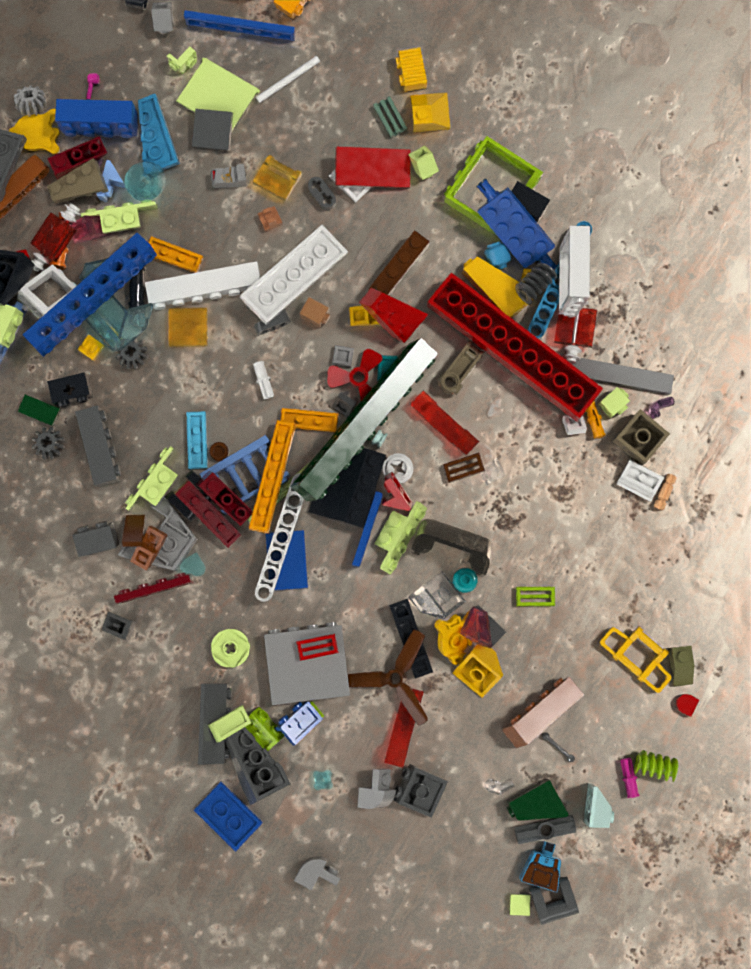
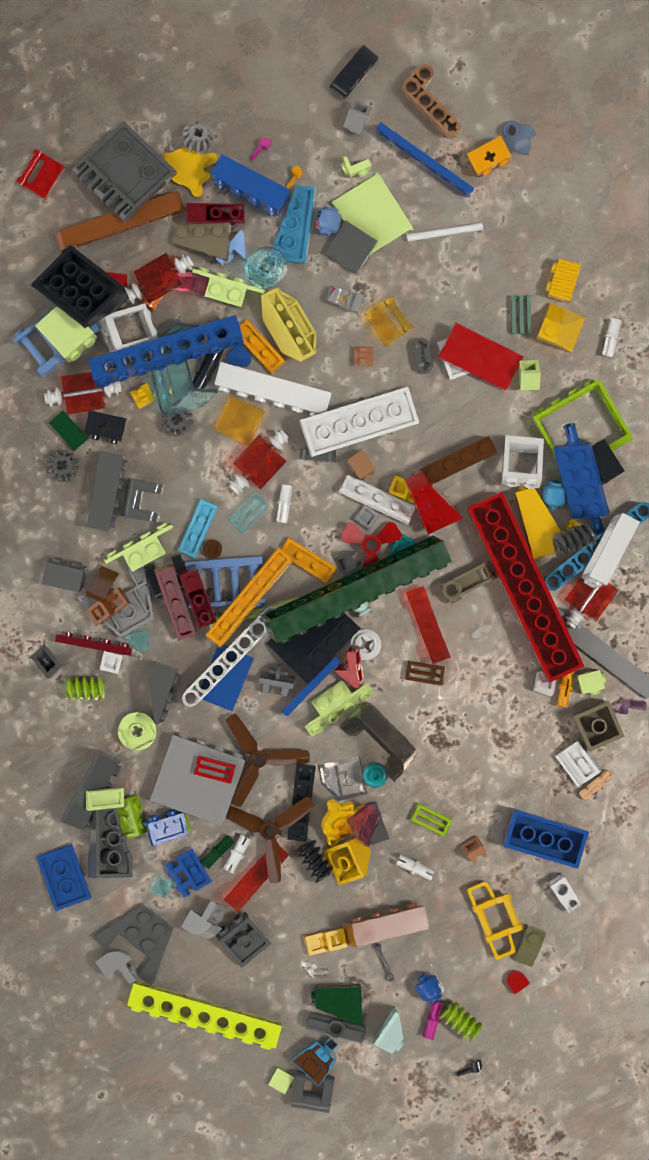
camera: 25 degrees right, 5 degrees up
none -> clear red plate [44,372,122,415]
none -> lime piece [65,676,106,701]
none -> dark grey wing [93,904,174,985]
none -> white plate [99,651,123,674]
none -> dark grey connector [121,478,164,523]
none -> neon yellow brick [127,981,282,1050]
none -> dark grey slope [149,662,181,725]
none -> blue plate [165,848,212,898]
none -> dark green axle [201,835,235,869]
none -> white pin [223,834,252,874]
none -> blue tile [226,344,252,367]
none -> reddish brown piece [226,714,310,807]
none -> clear red plate [229,430,289,494]
none -> clear light blue tile [229,493,269,534]
none -> dark grey hips [259,664,295,697]
none -> light yellow wedge [261,288,317,362]
none -> light orange hand [286,166,303,189]
none -> black piece [294,840,333,884]
none -> yellow slope [304,928,348,956]
none -> medium blue head [315,206,342,236]
none -> white tile [339,474,416,525]
none -> white pin [396,854,436,881]
none -> blue head [415,973,444,1004]
none -> black hand [456,1060,482,1077]
none -> nougat tile [461,836,487,863]
none -> white window [501,435,544,489]
none -> blue brick [502,808,589,869]
none -> white leg [547,873,581,913]
none -> white axle [602,318,622,357]

